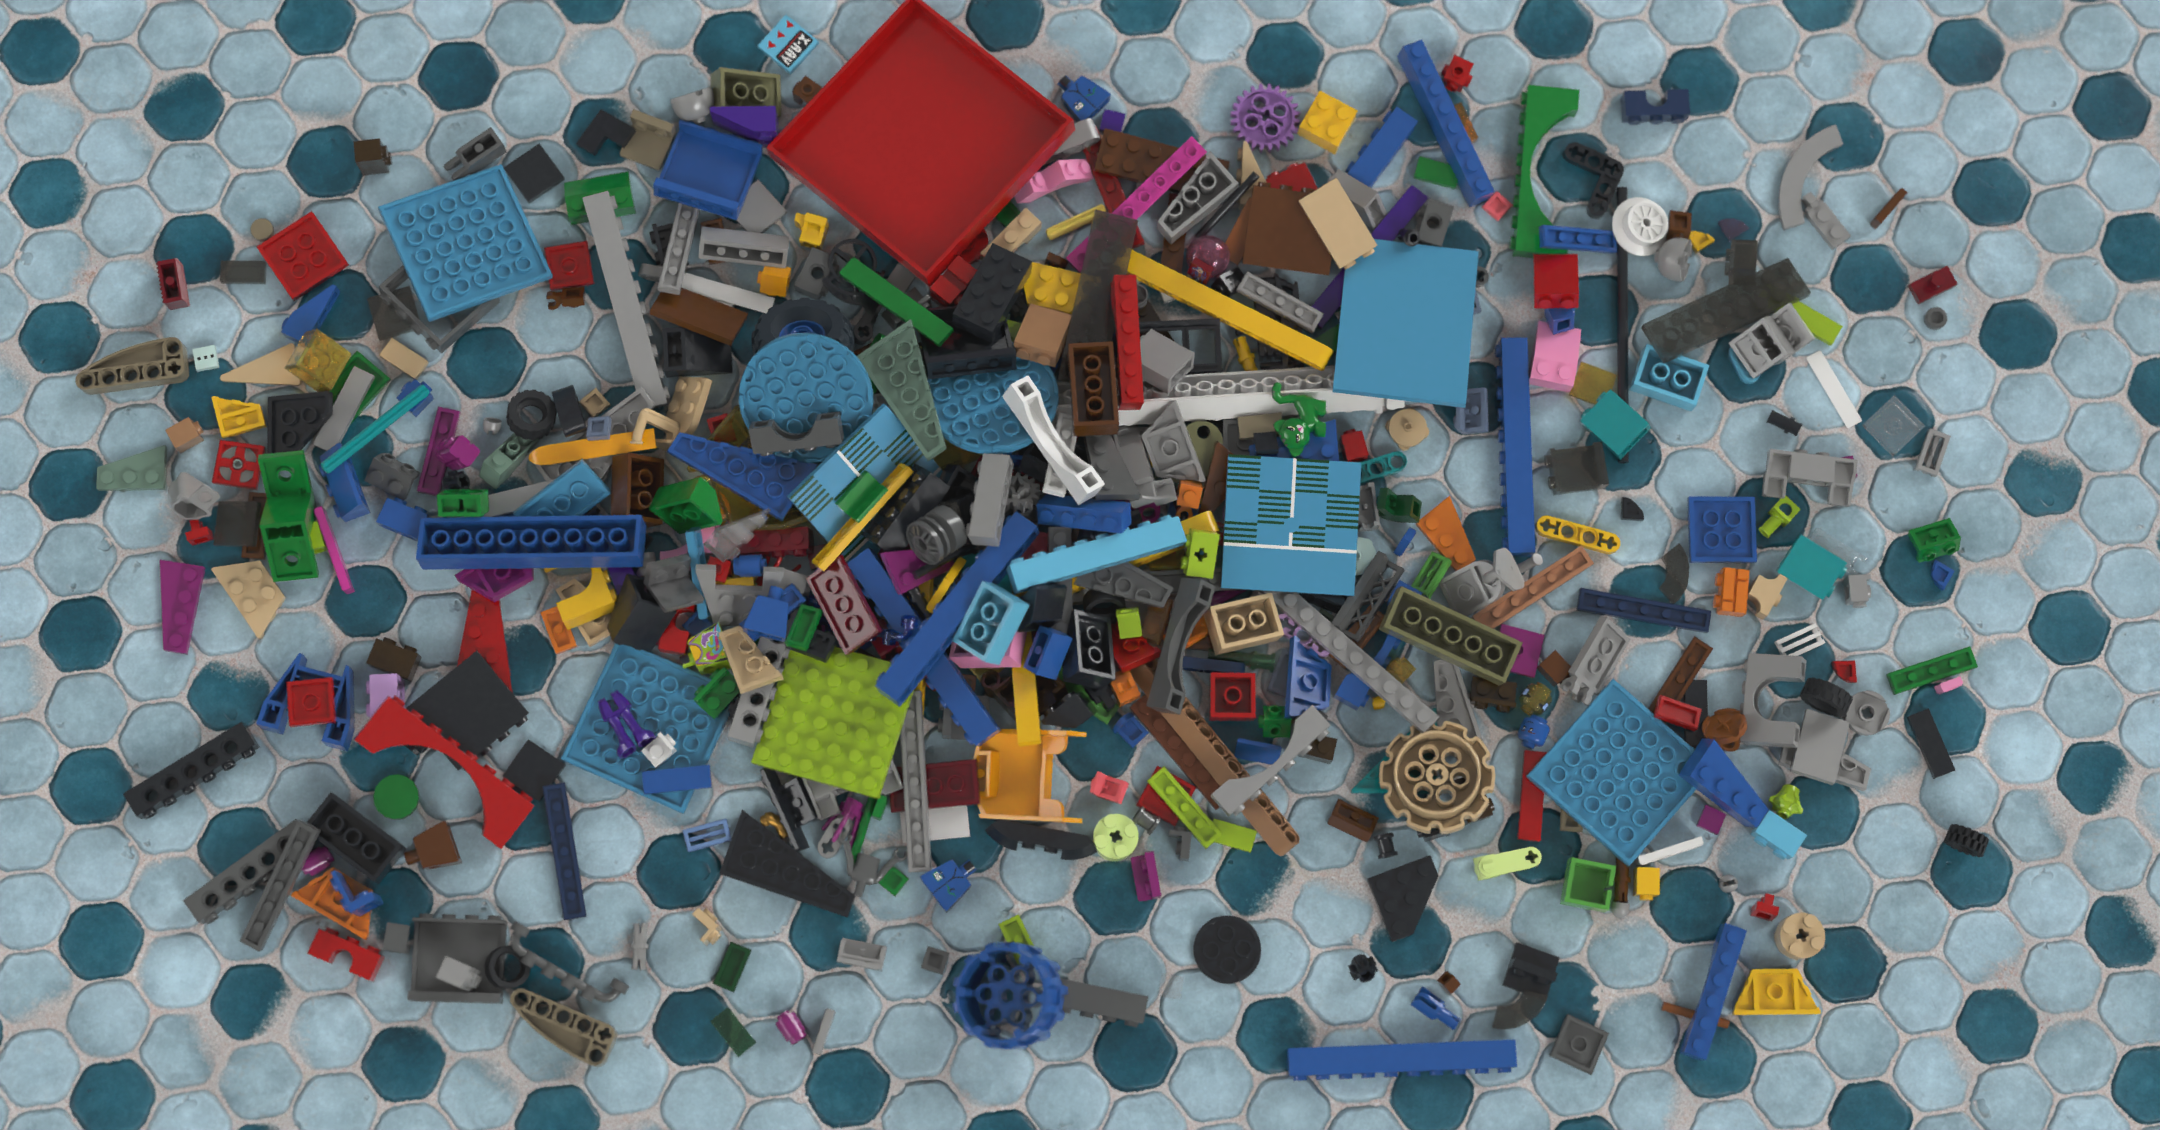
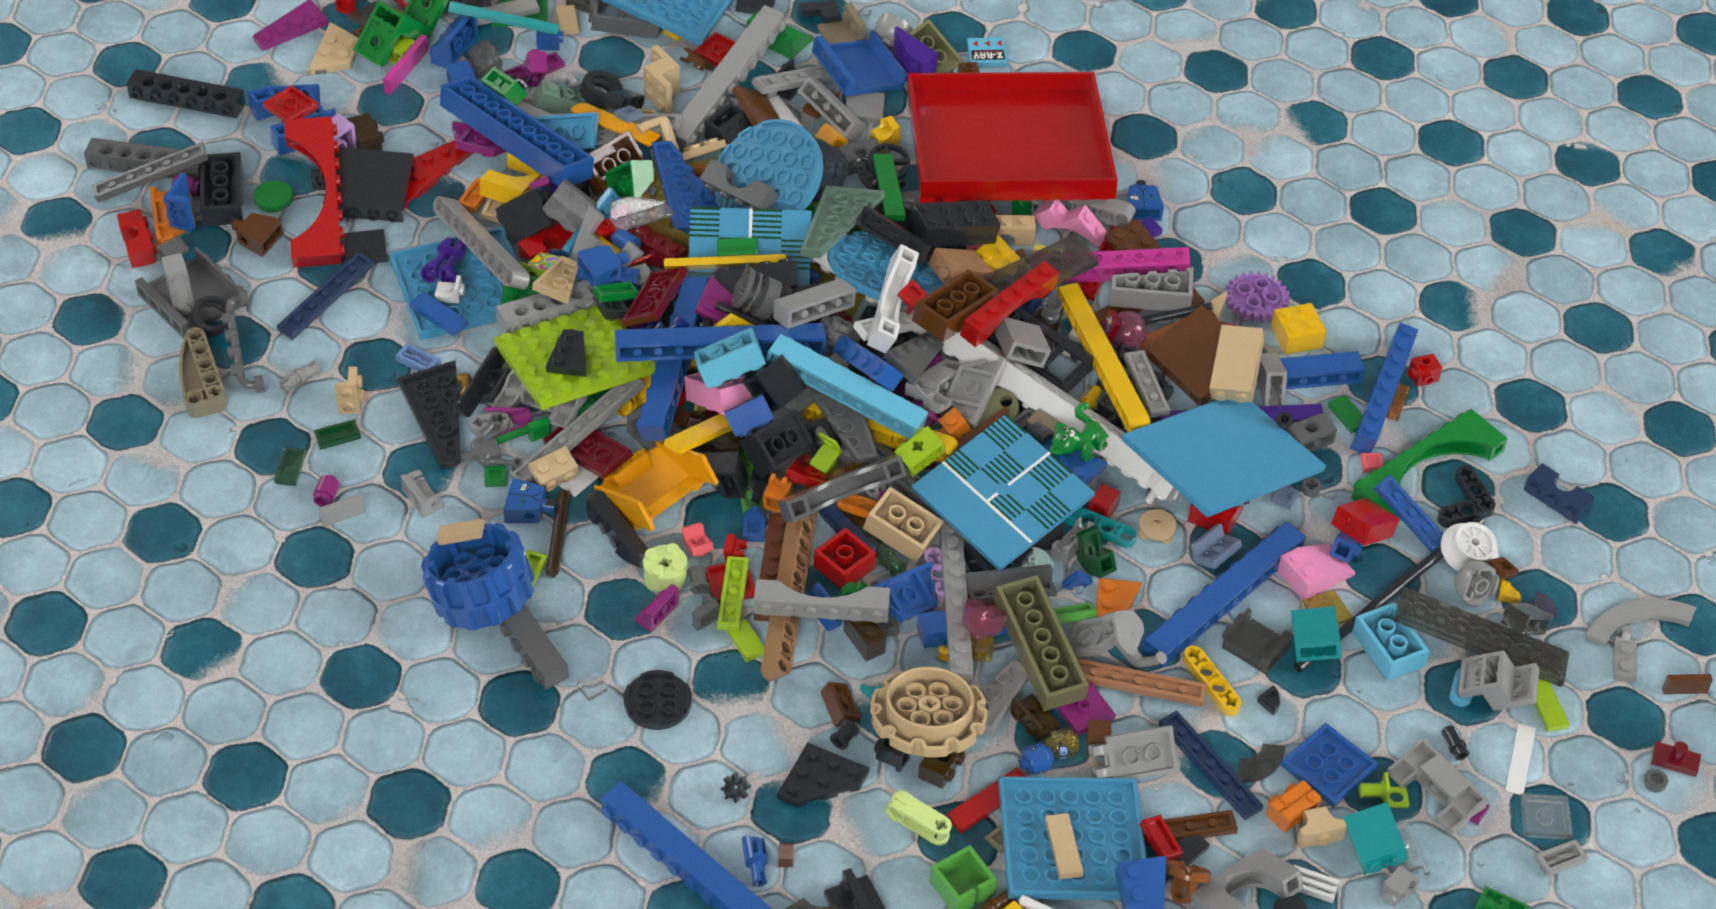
camera: 50 degrees right, 30 degrees down
none -> light grey beam [433,196,530,290]
none -> tan tile [437,518,485,545]
none -> tan bracket [528,446,578,492]
none -> magenta tile [529,176,551,190]
none -> black wing [546,329,587,377]
none -> dark brown axle [546,489,571,578]
none -> tan bracket [643,45,680,114]
none -> red tile [723,534,748,562]
none -> red panel [897,280,927,315]
none -> clear pink cylinder [962,599,1008,640]
none -> tan tile [1045,813,1084,879]

